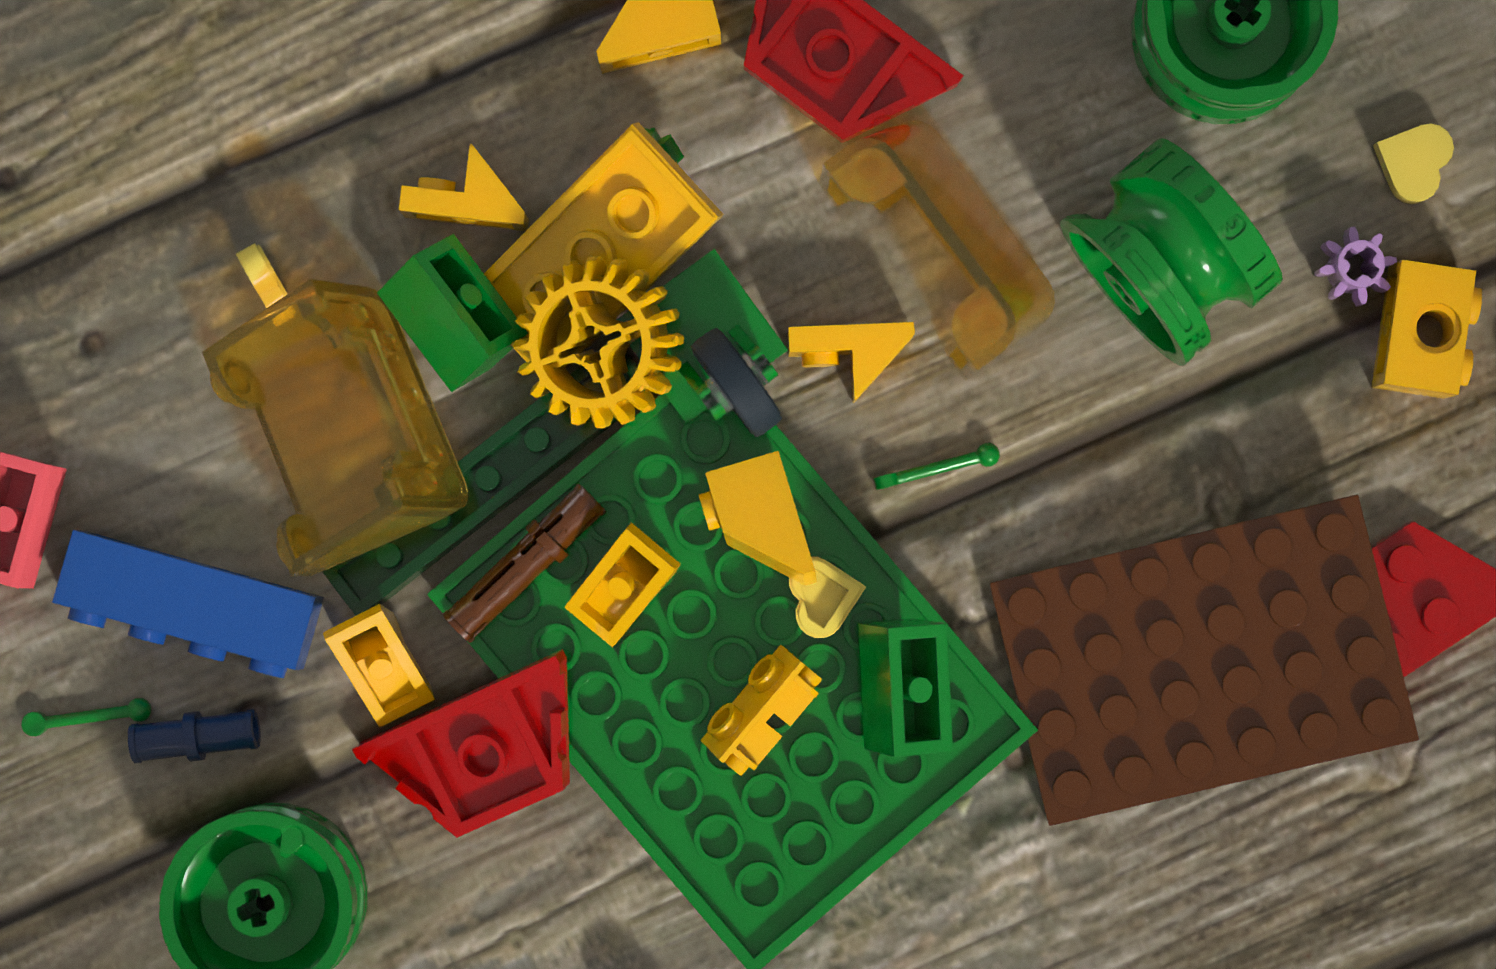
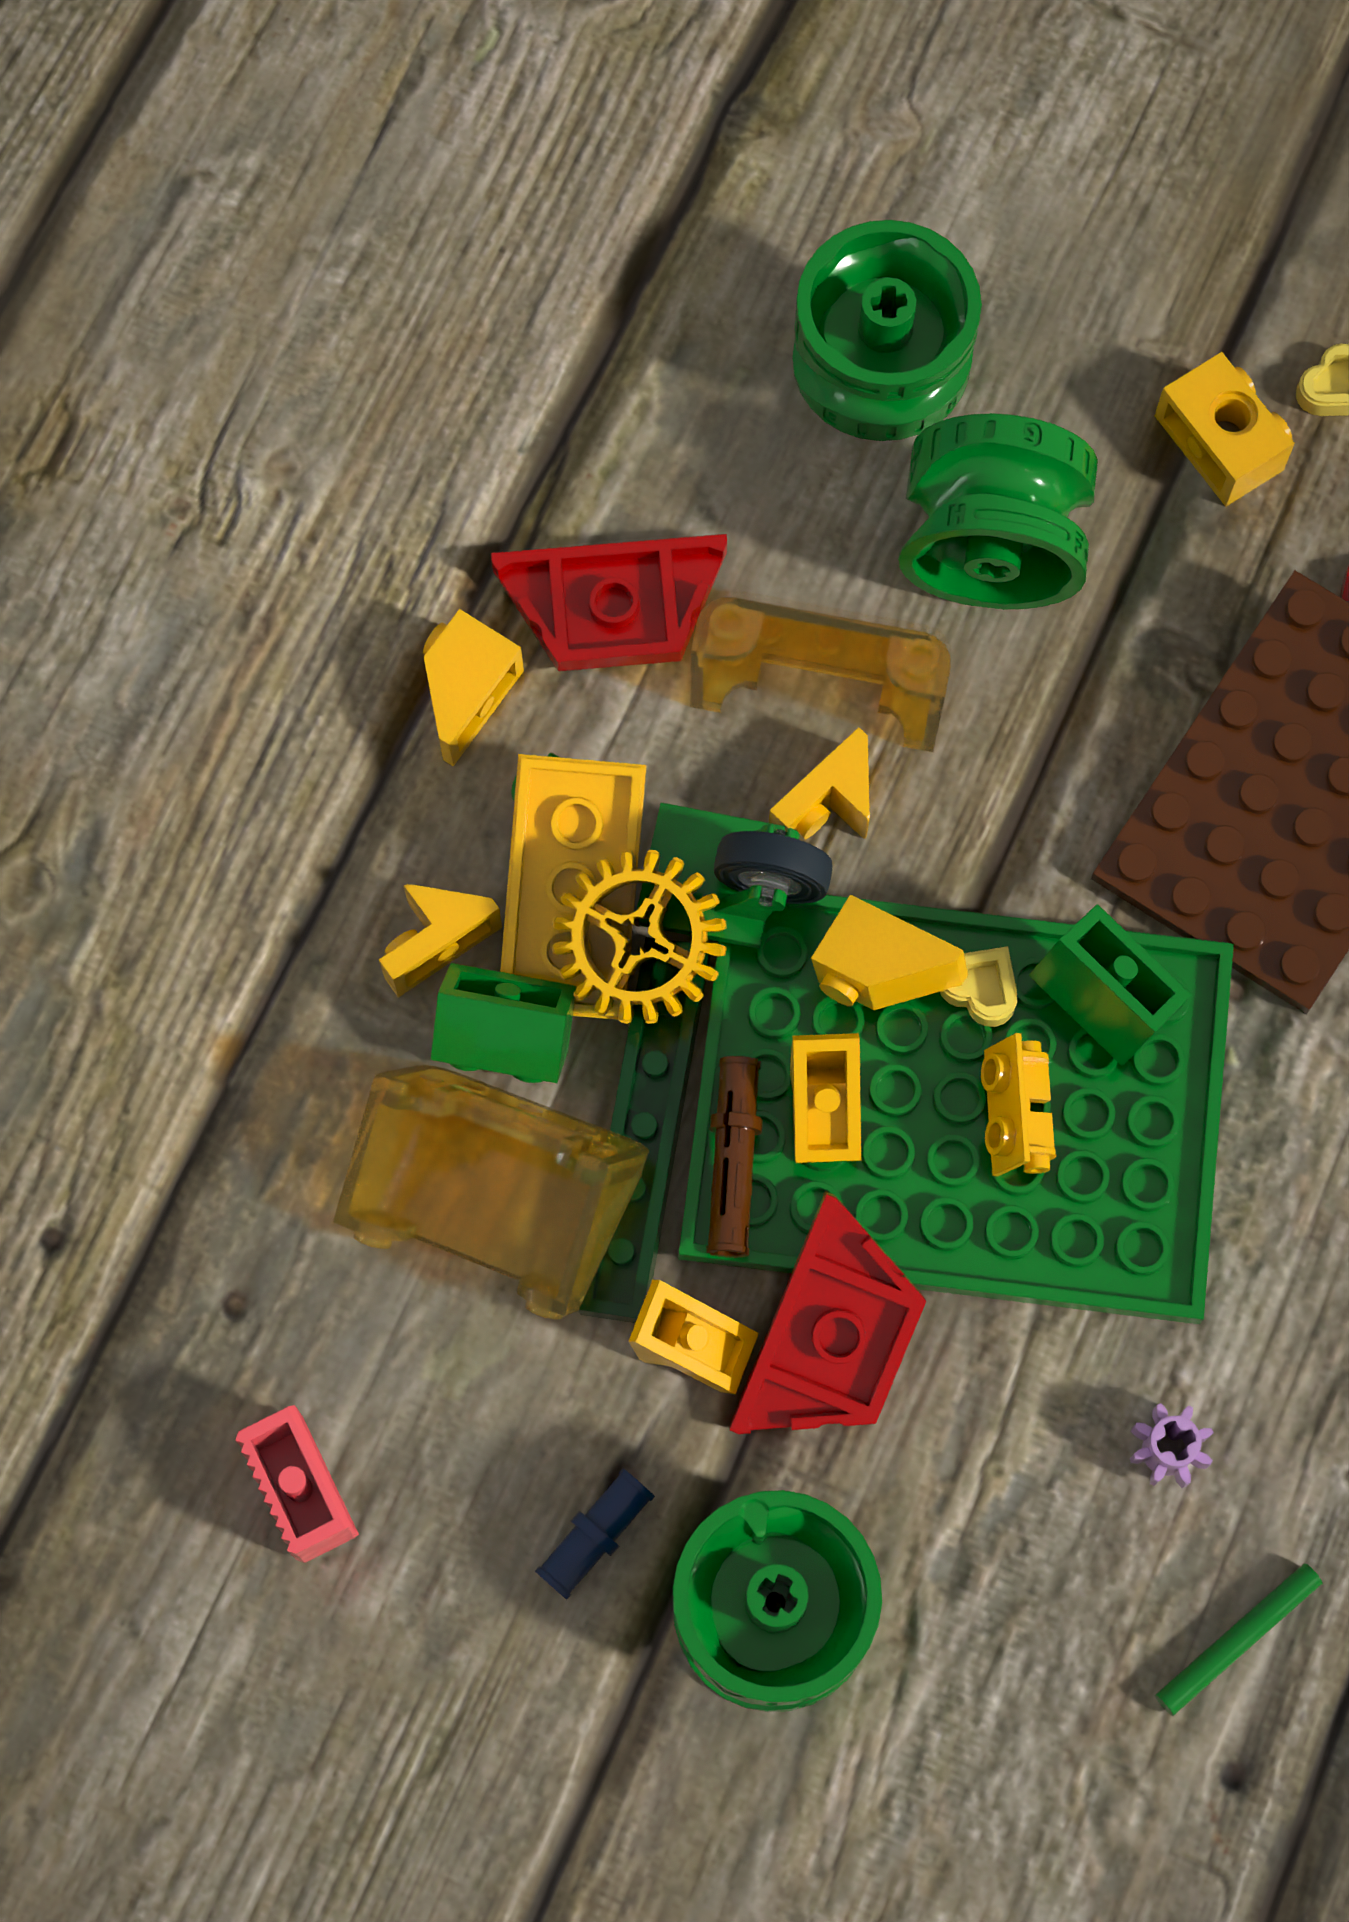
camera: 40 degrees left, 15 degrees down
green hinge [21,698,152,737] -> none
blue brick [52,530,324,678] -> none
light yellow tile [236,243,293,319] -> none
green hinge [873,442,1000,490] -> none
lavender gear [1314,227,1397,307] -> none
light yellow tile [1373,123,1454,204] -> none

